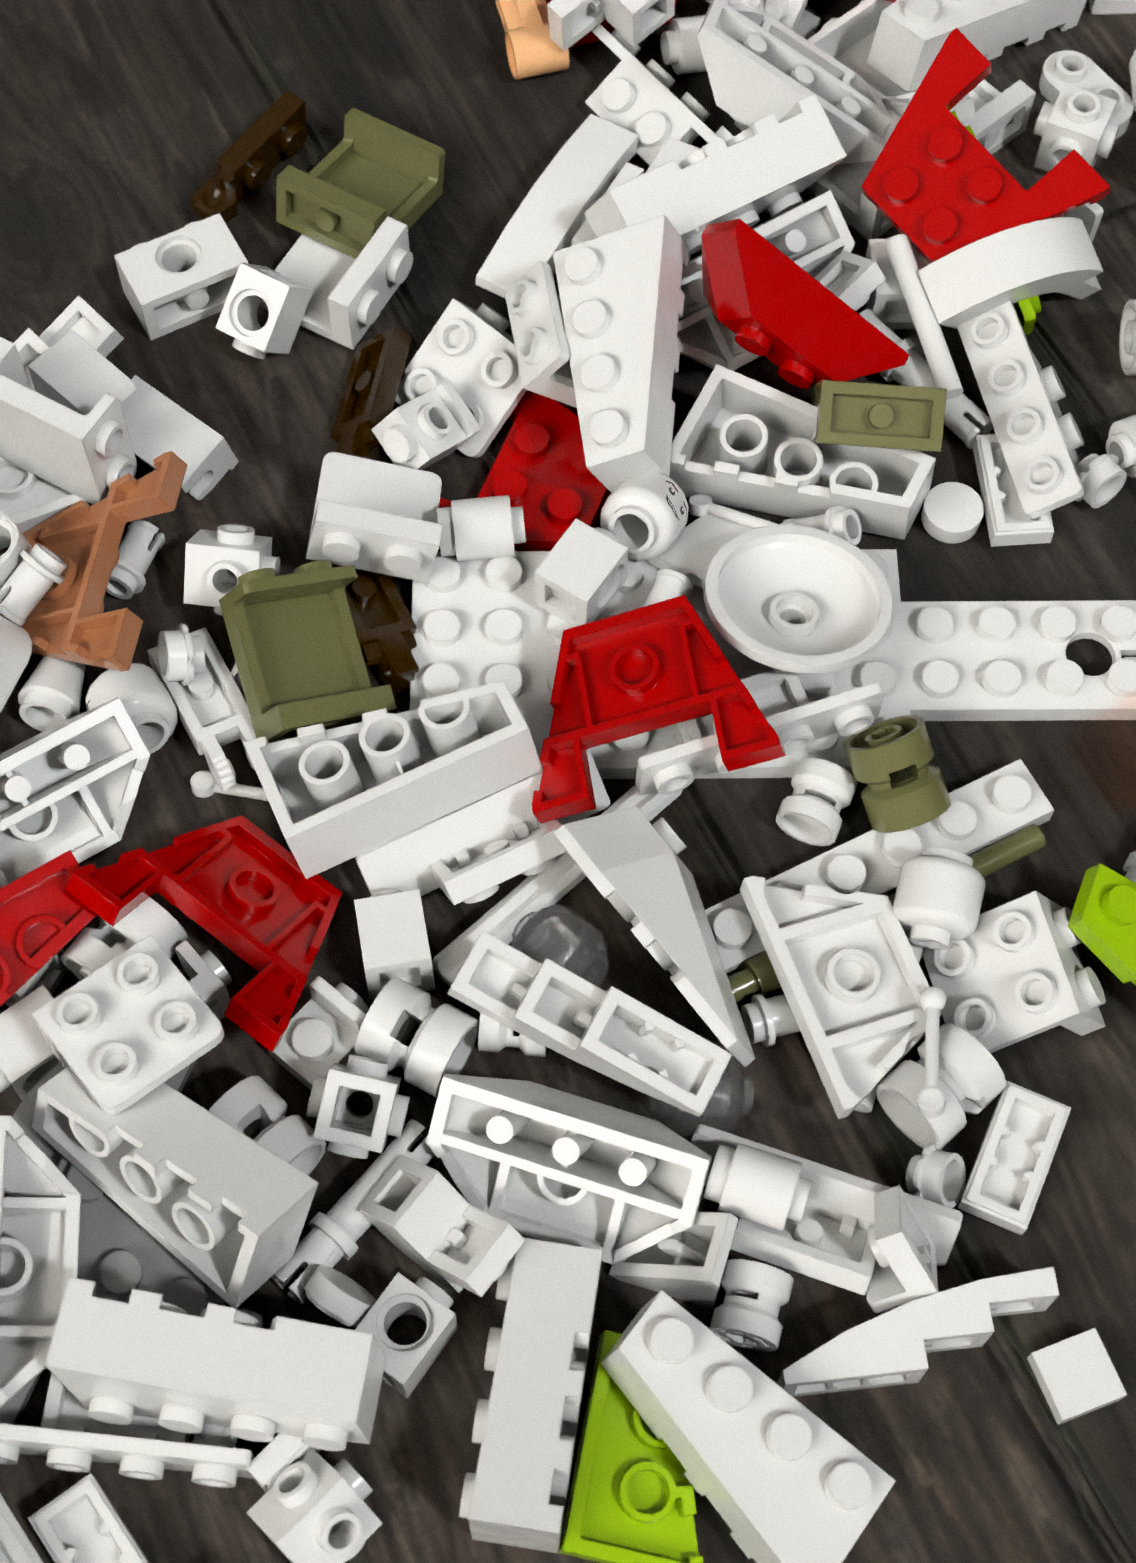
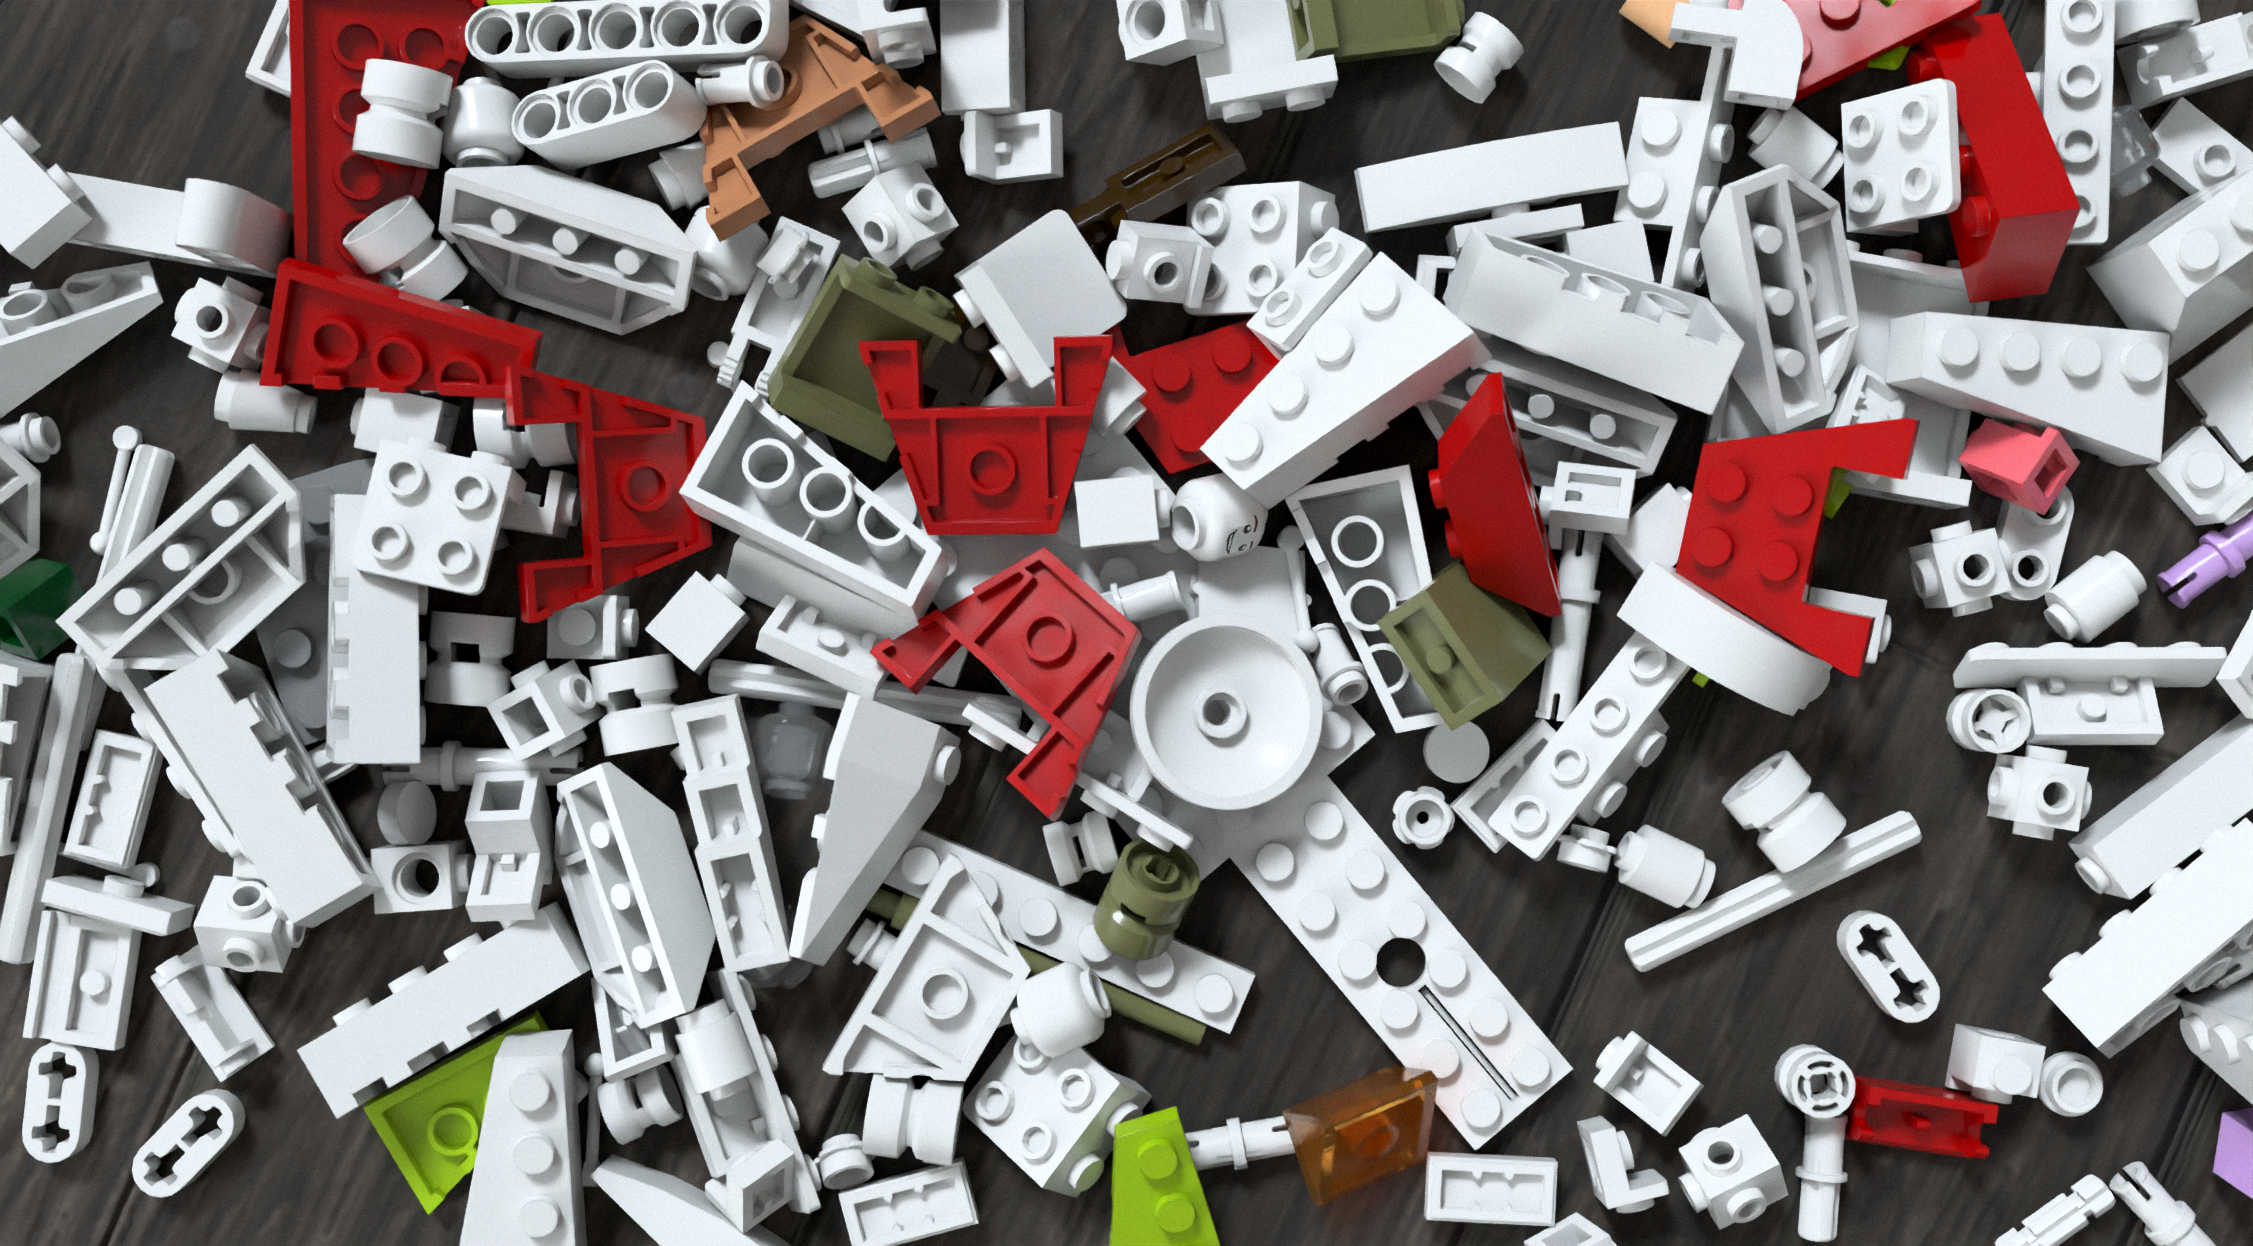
camera: 55 degrees right, 25 degrees up
white bar [885,234,964,400] -> none
white hinge [917,986,947,1118] -> none
none -> white axle [808,127,937,198]
none -> red wing [859,335,1115,535]
none -> white bracket [960,109,1063,185]
none -> white plate [1392,786,1455,849]
none -> white wheel [1434,12,1524,103]
none -> coral brick [1958,418,2080,515]

